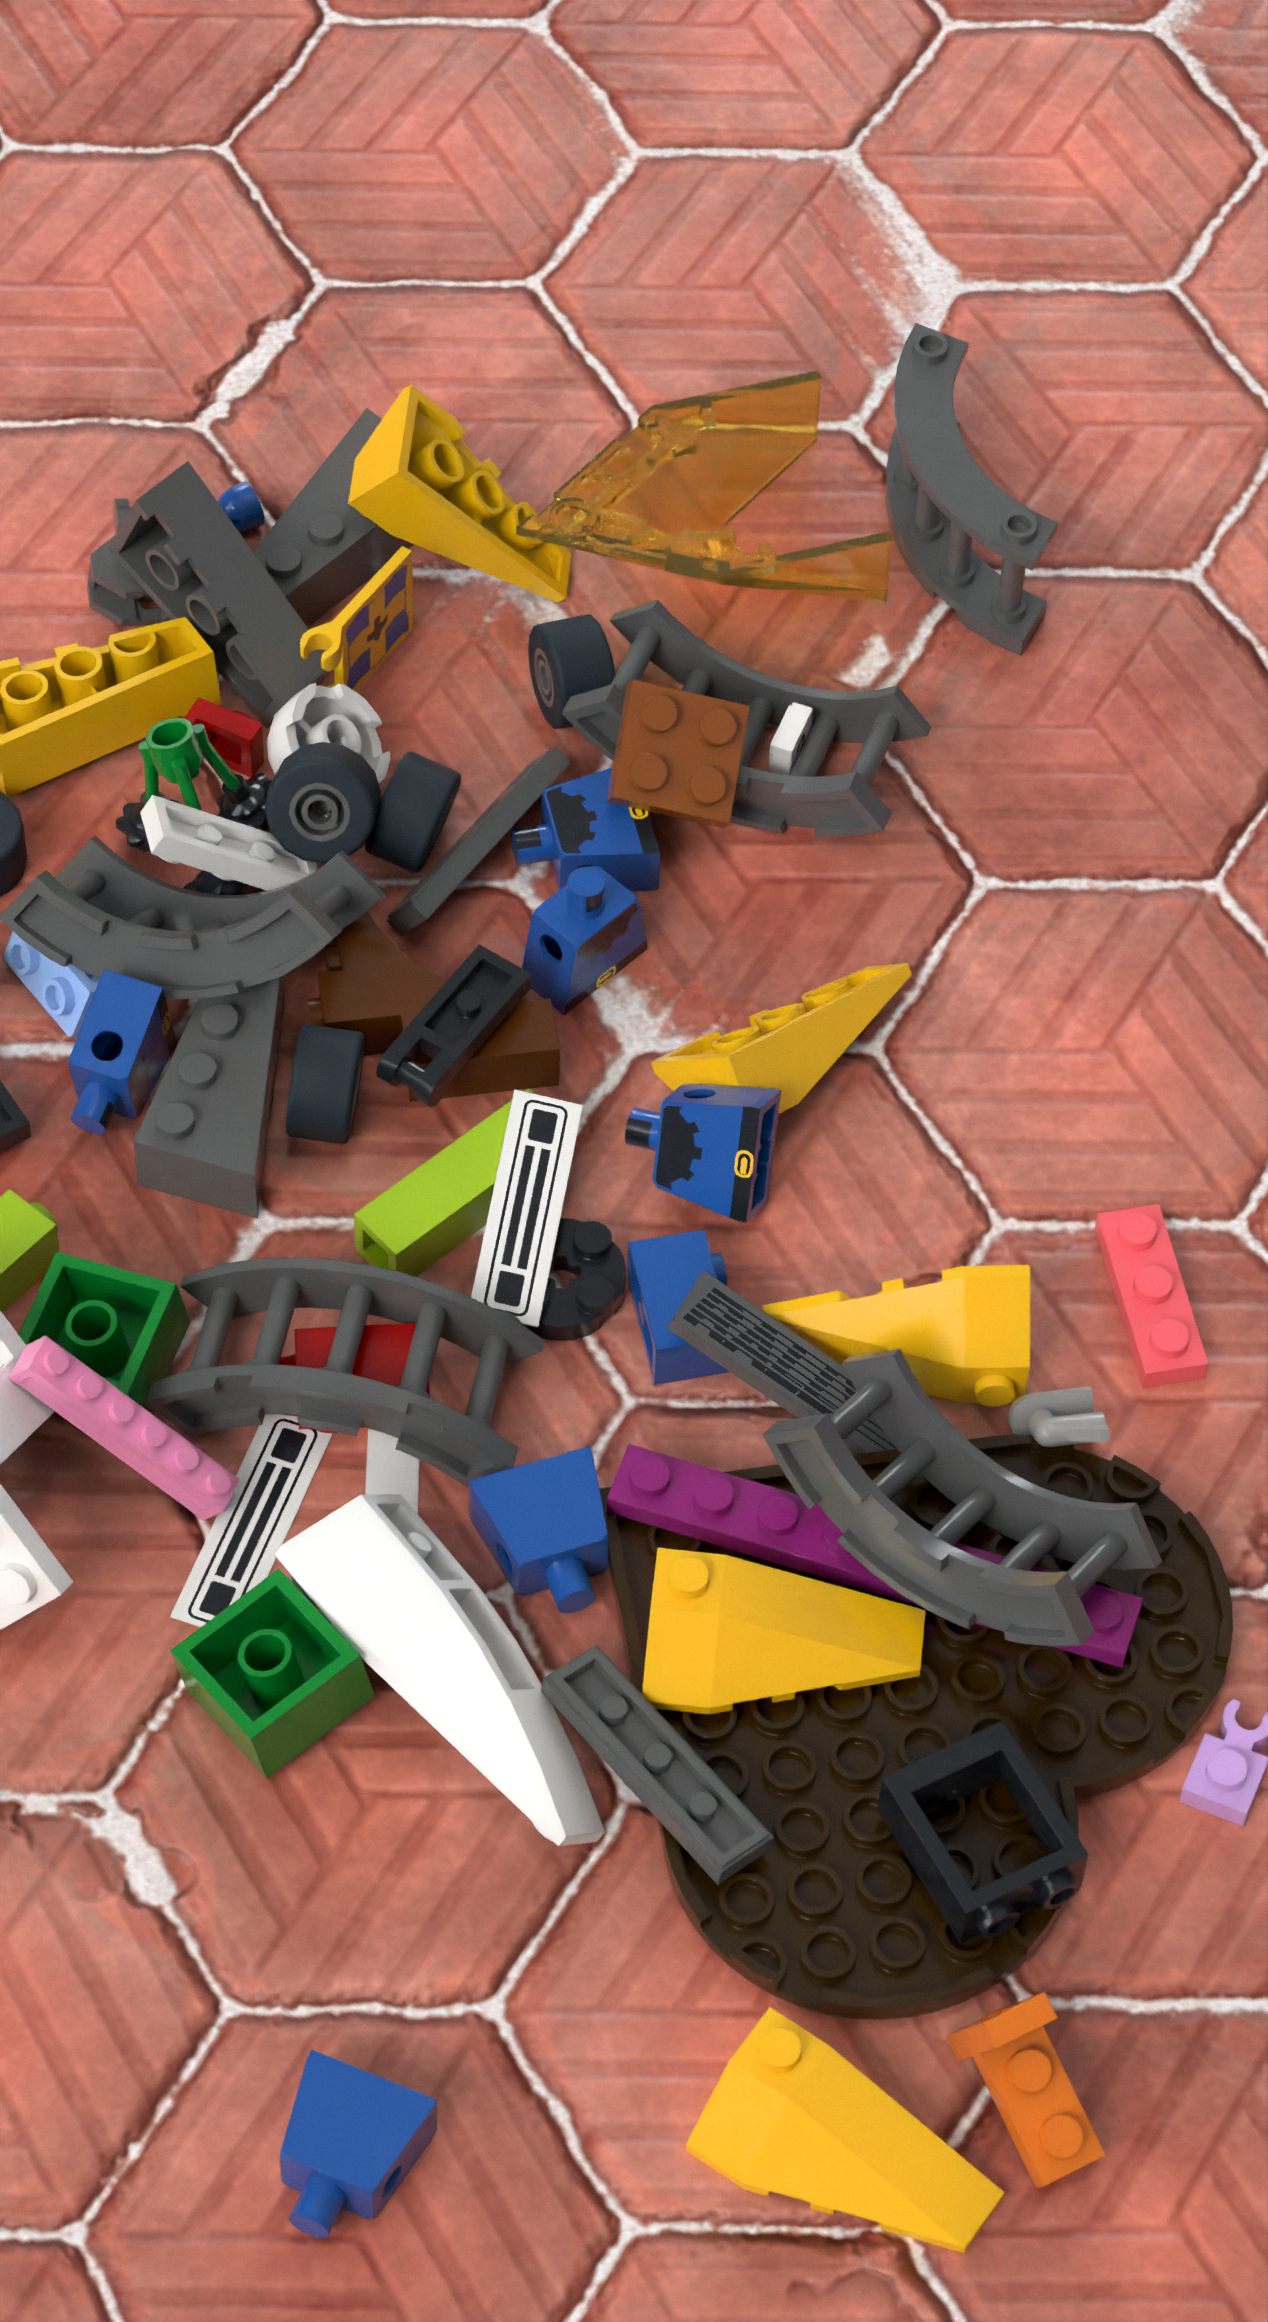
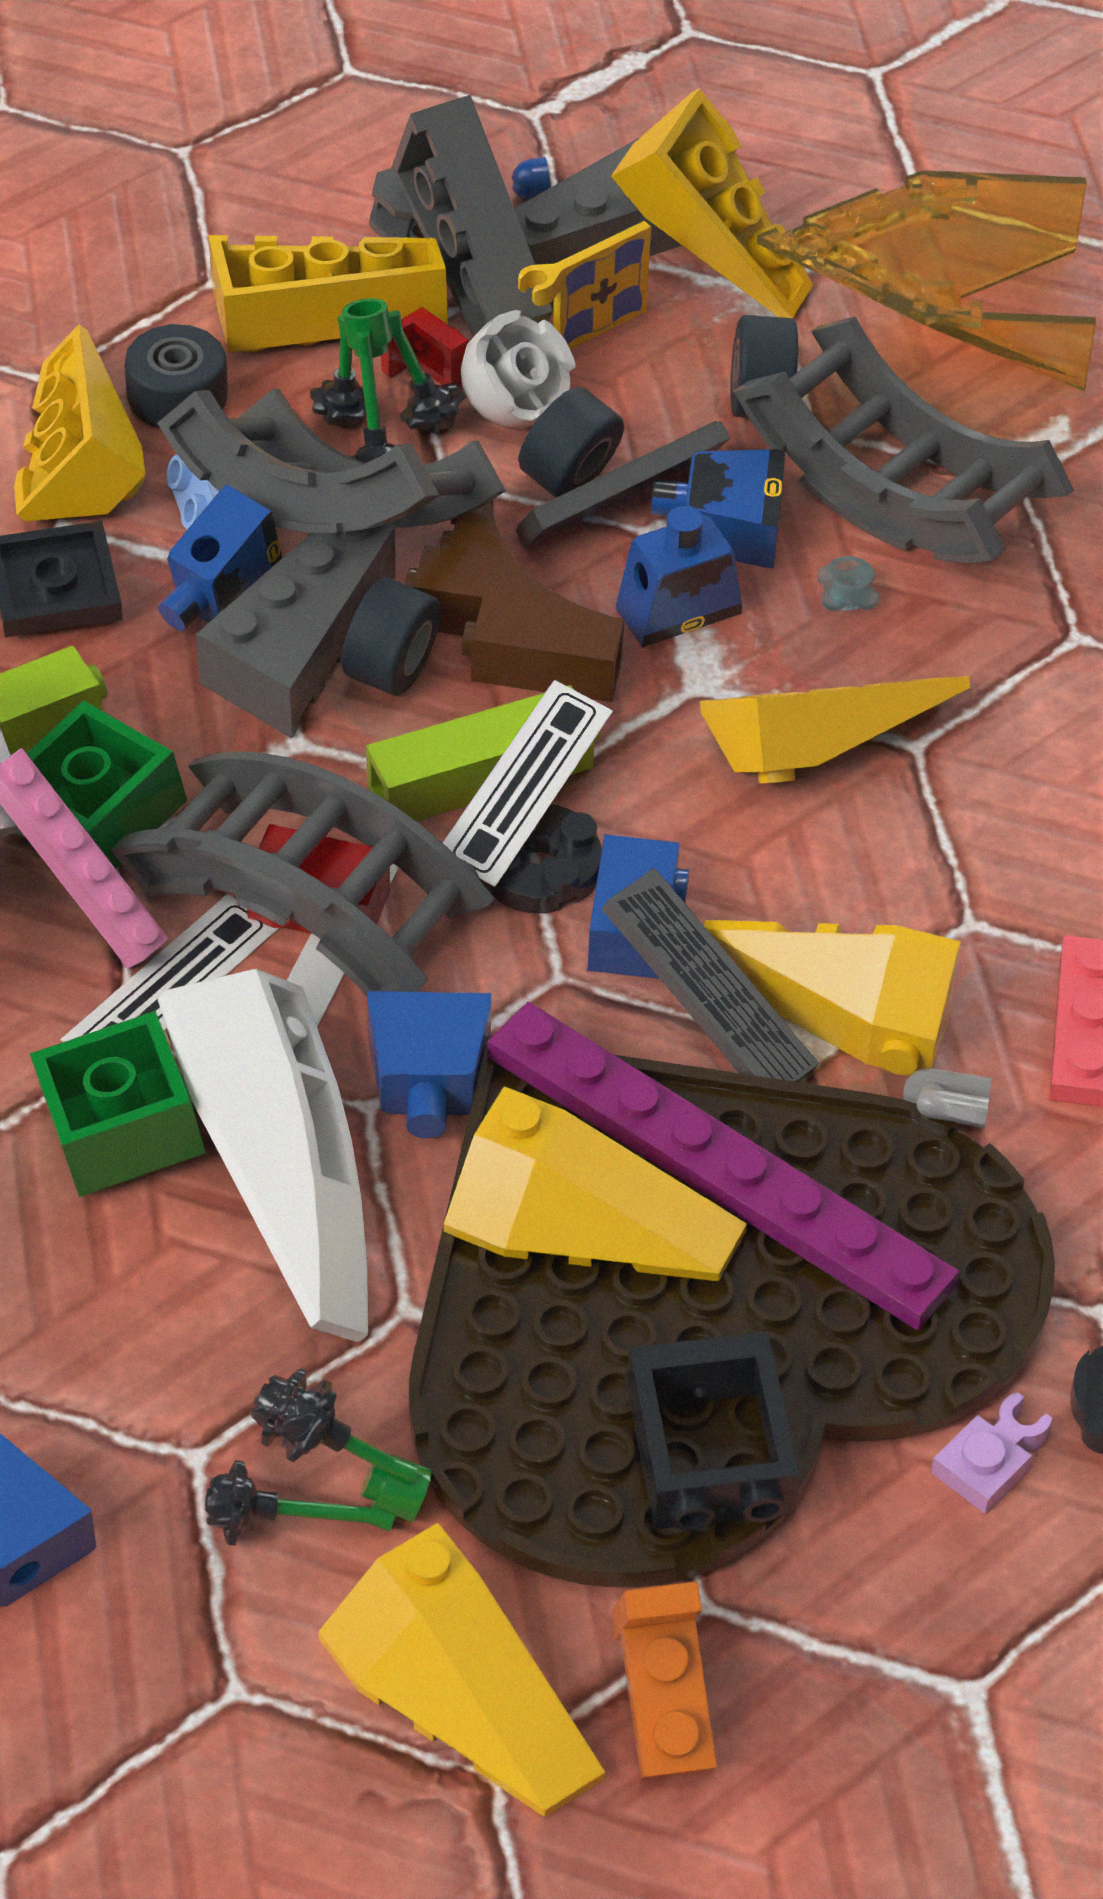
camera: 20 degrees right, 5 degrees down
white plate [140,795,317,891] -> none
black wheel [265,742,381,864] -> none
black plate [376,944,531,1107] -> none
dark grey tile [541,1645,774,1885] -> none
dark orange plate [606,679,750,828] -> none
blue torso [625,1084,781,1223] -> none
dark grey fence [763,1348,1162,1647] -> none
white tile [768,702,813,775] -> none
none -> black plant [205,1368,432,1546]
none -> clear light blue plate [817,556,879,611]

